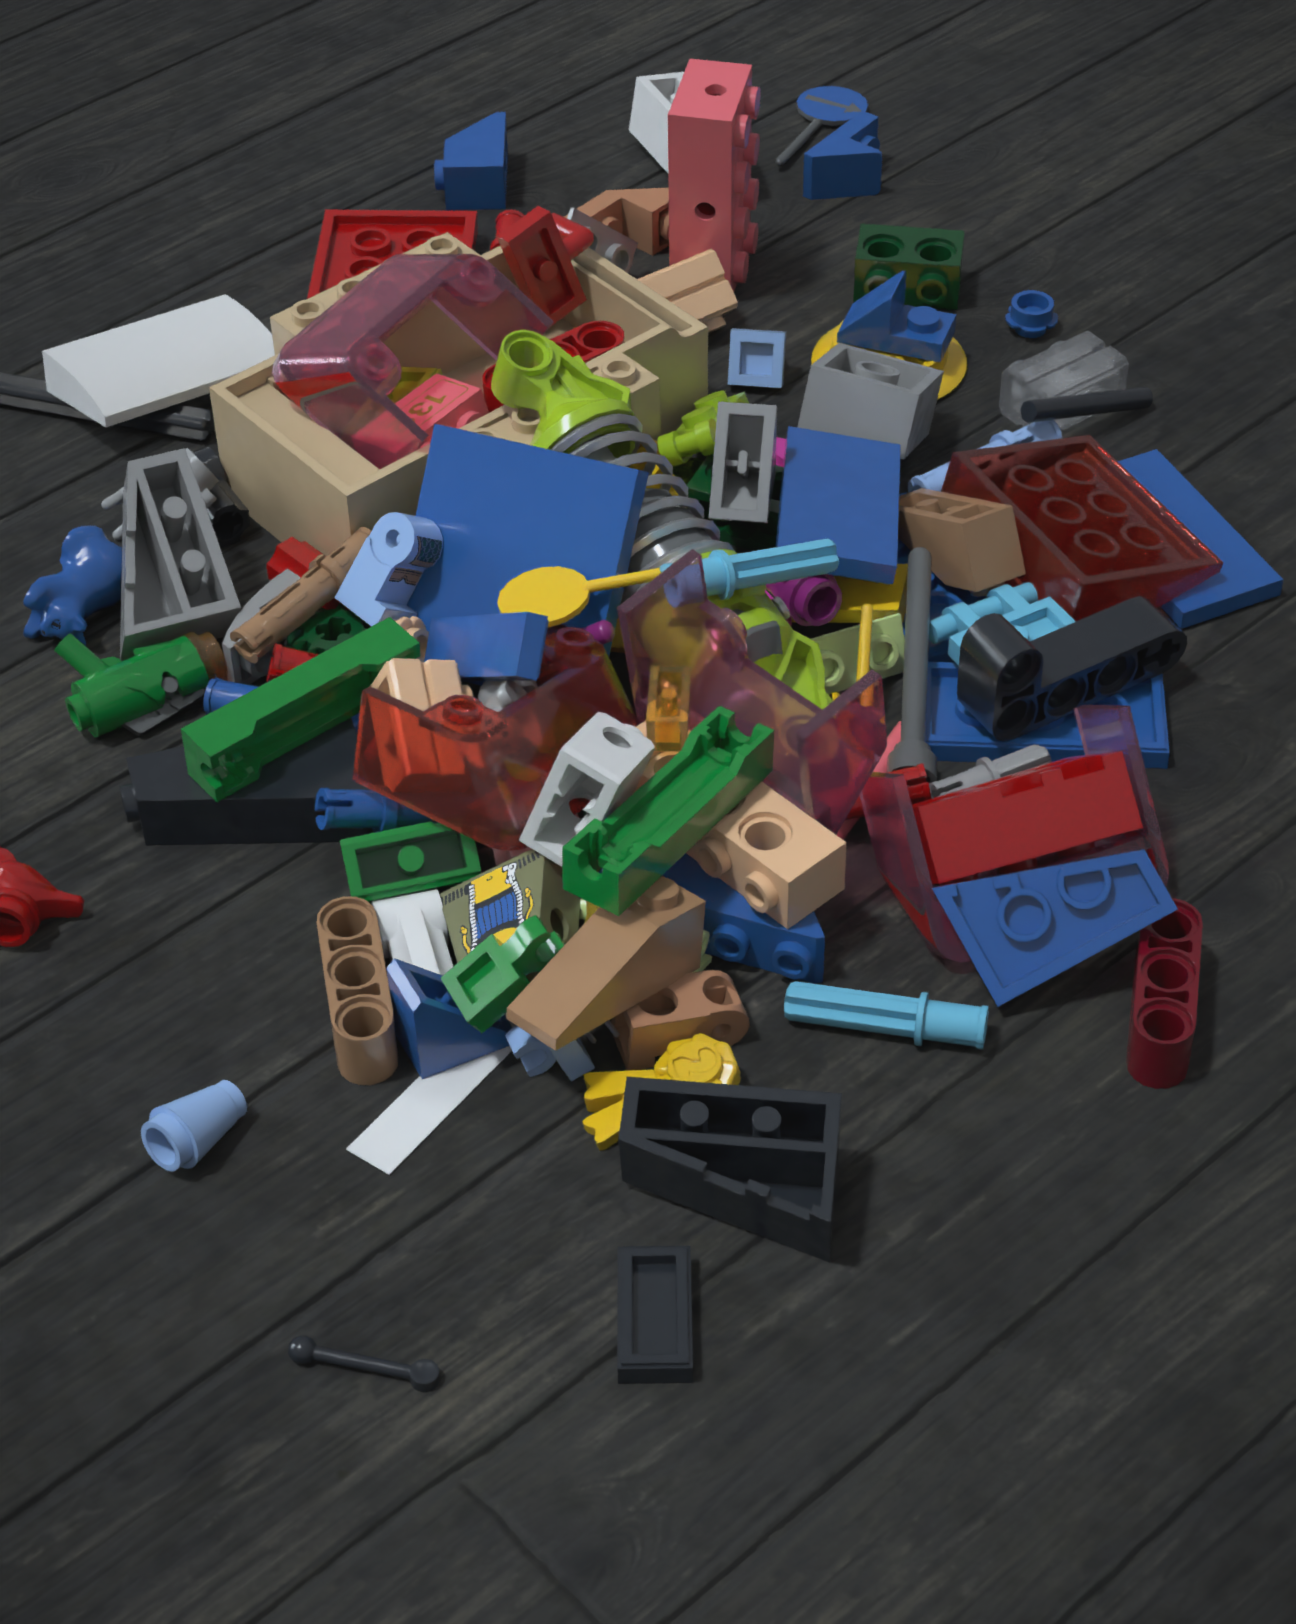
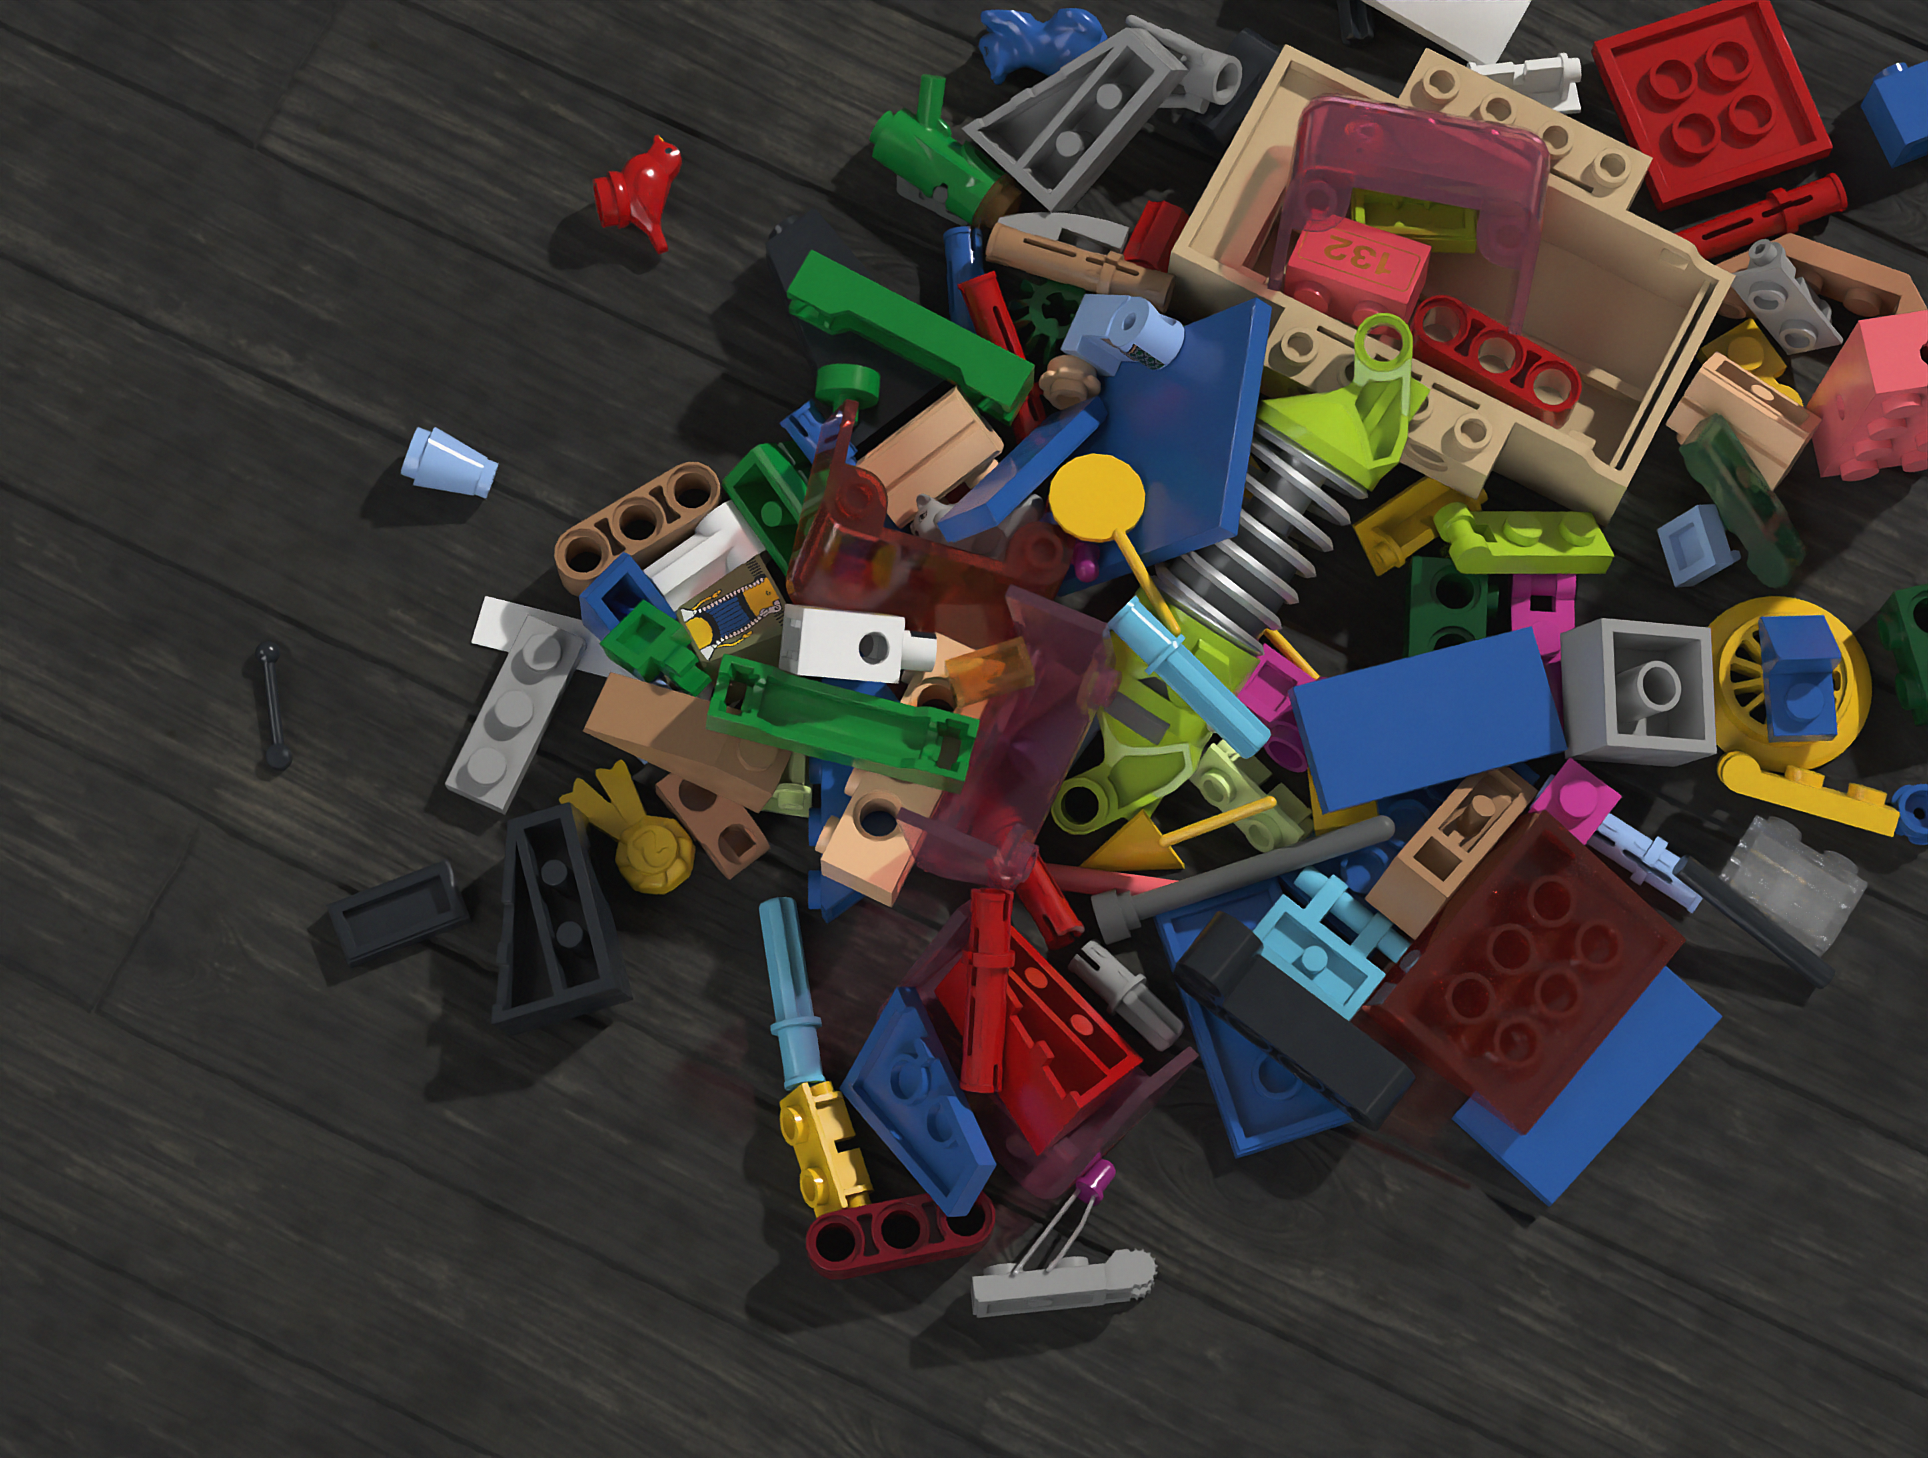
camera: 65 degrees right, 30 degrees up
red plate [496,206,594,330] -> none
light grey slope [709,401,777,524] -> none
none -> light grey plate [445,615,587,815]
none -> yellow hinge [779,1081,874,1218]
none -> green tile [815,364,880,427]
none -> red pin [959,888,1016,1093]
none -> light grey hinge [971,1248,1158,1318]
none -> piece [1013,1159,1116,1276]
none -> dark pink plate [1528,758,1622,851]
none -> clear green hinge [1679,413,1807,589]
none -> yellow plate [1716,750,1900,837]

